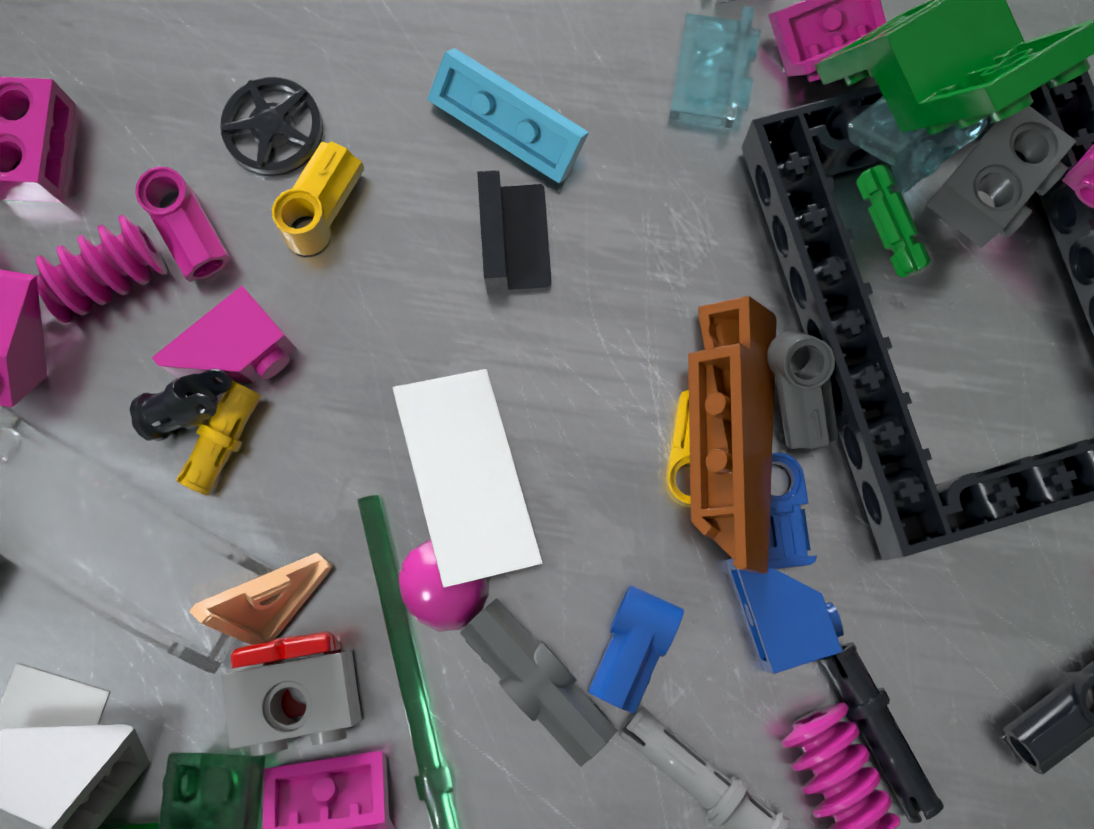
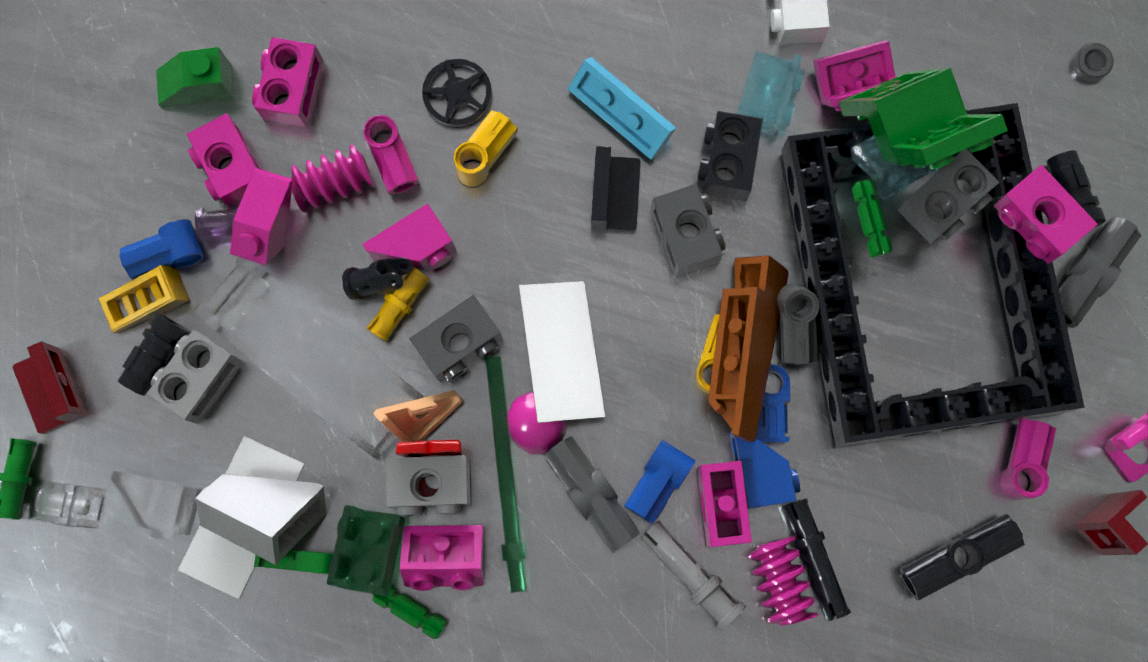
camera: 10 degrees right, 0 degrees up
none -> dark grey brick [409,295,503,382]
none -> dark grey brick [651,183,726,277]
none -> black brick [697,111,763,202]
none -> dark pink brick [697,461,752,547]

